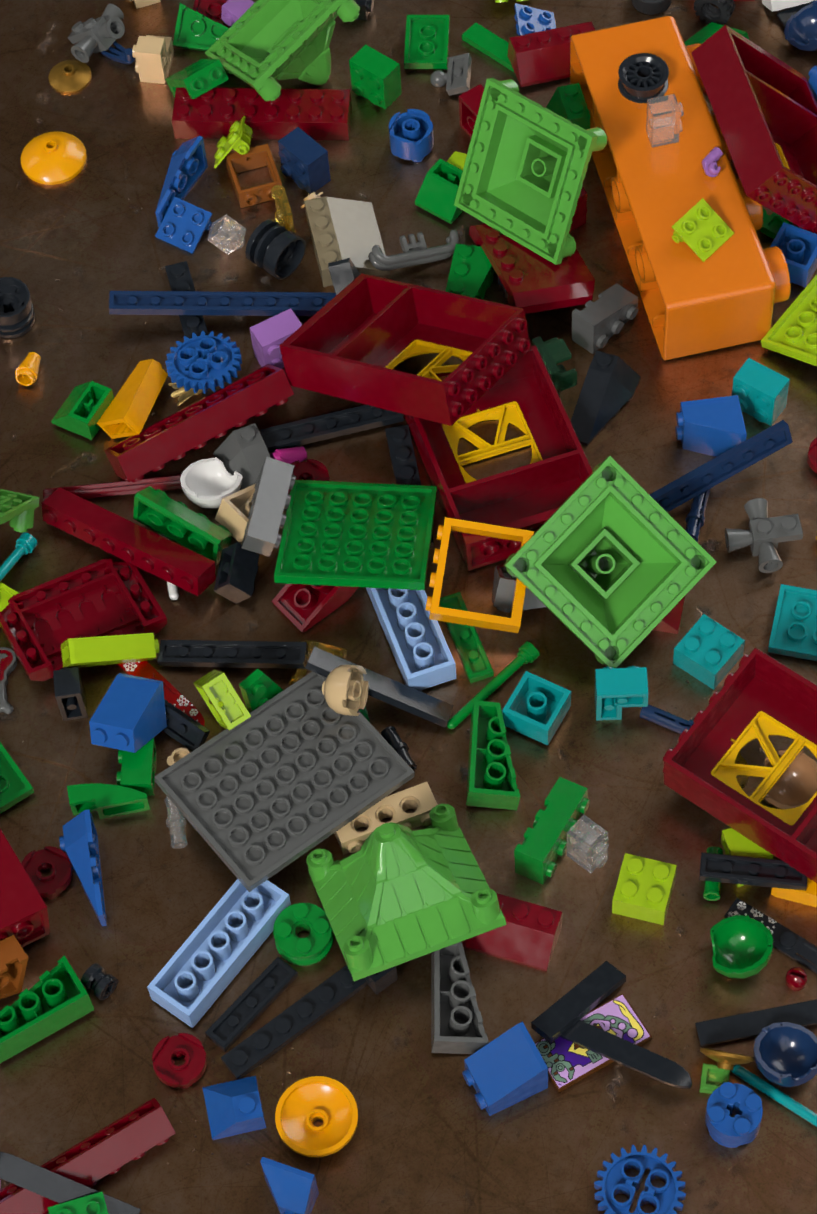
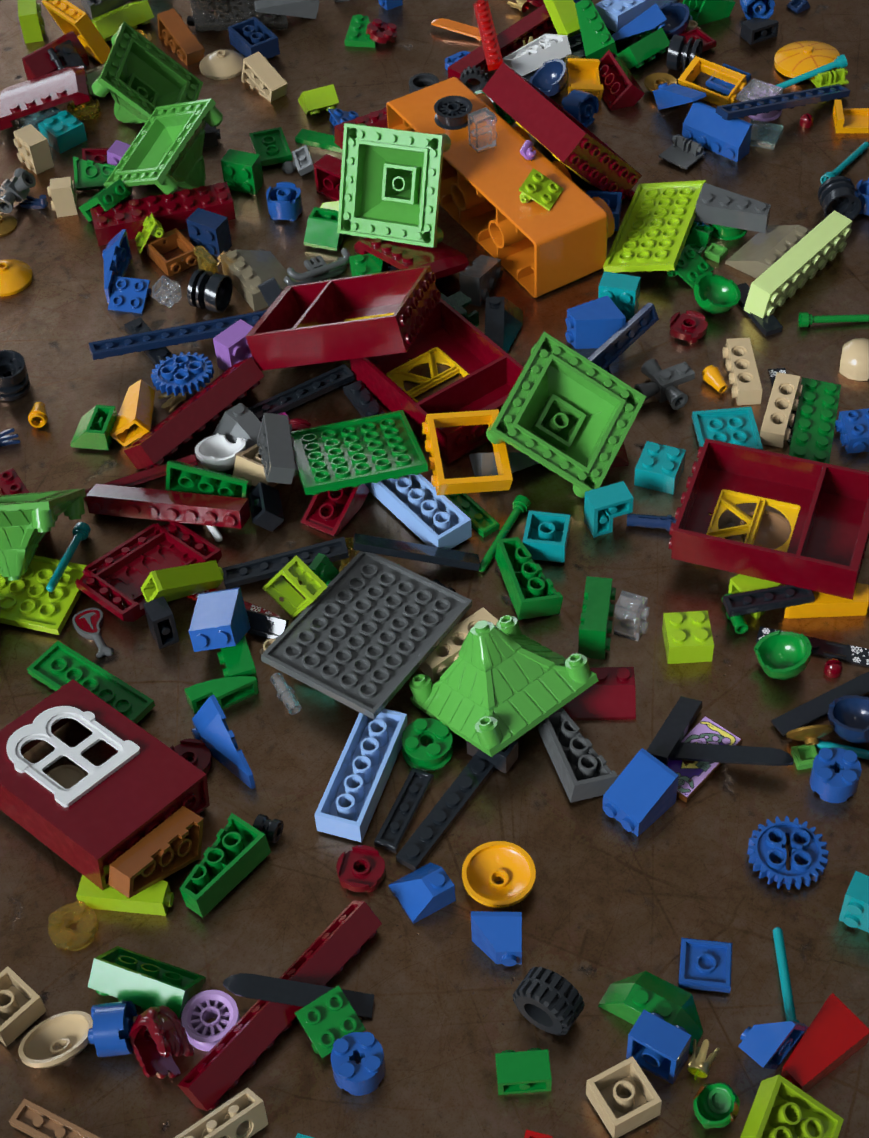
camera: 20 degrees left, 10 degrees down
tan cylinder [322,665,369,716] -> none

